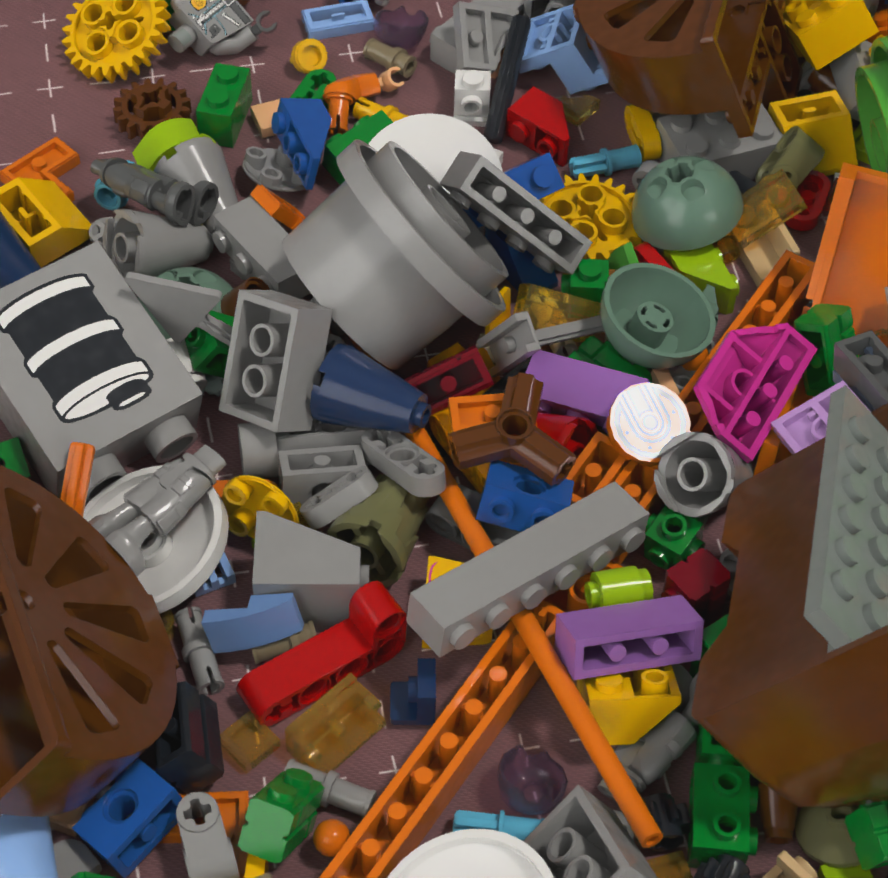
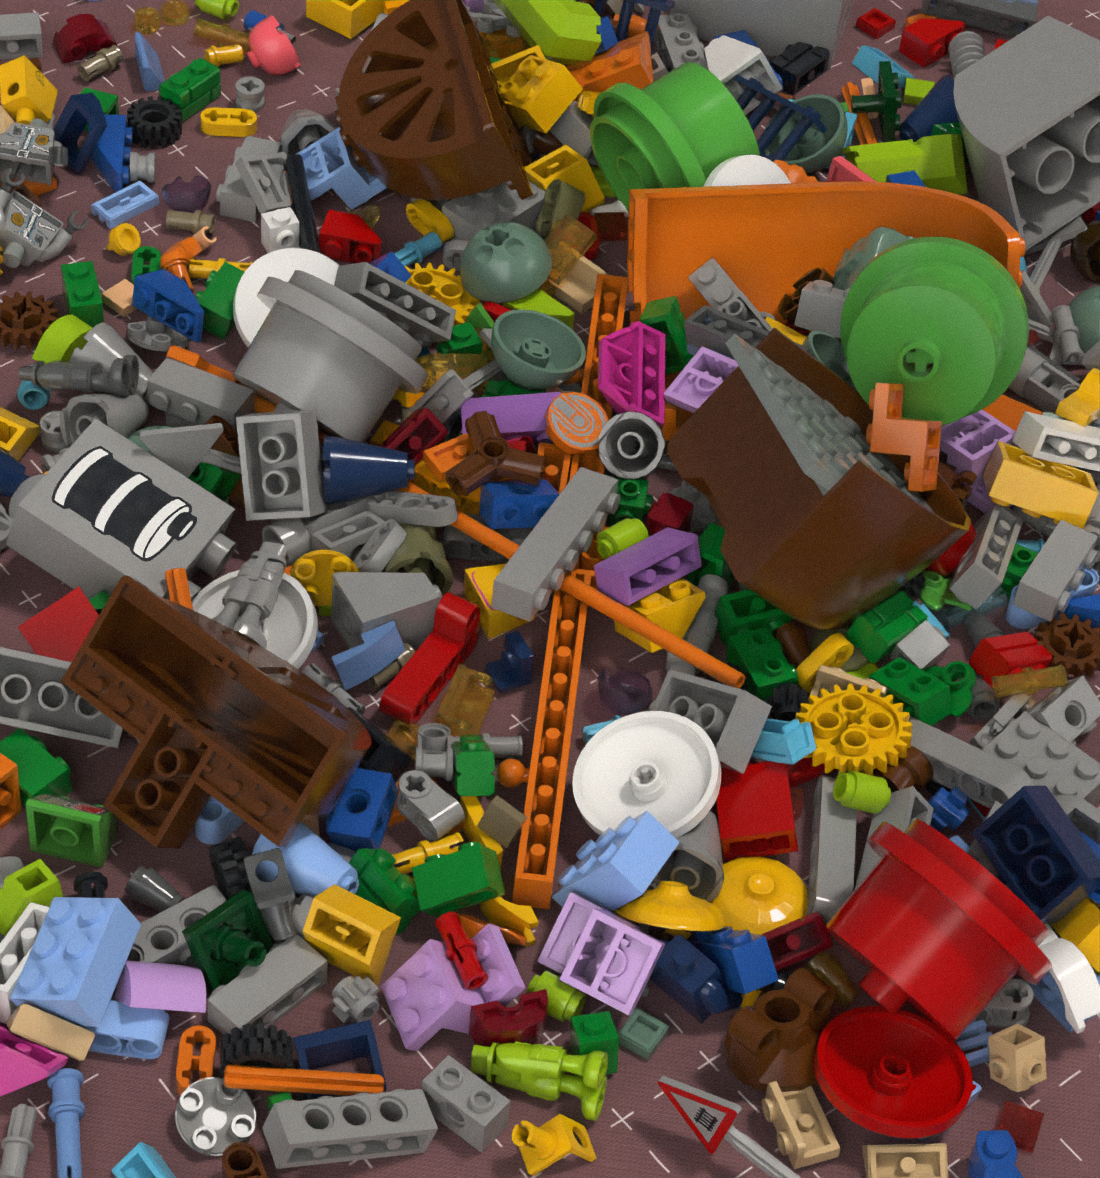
camera: 30 degrees left, 5 degrees down
none -> light grey piece [415,723,453,781]
none -> yellow beam [796,633,854,693]

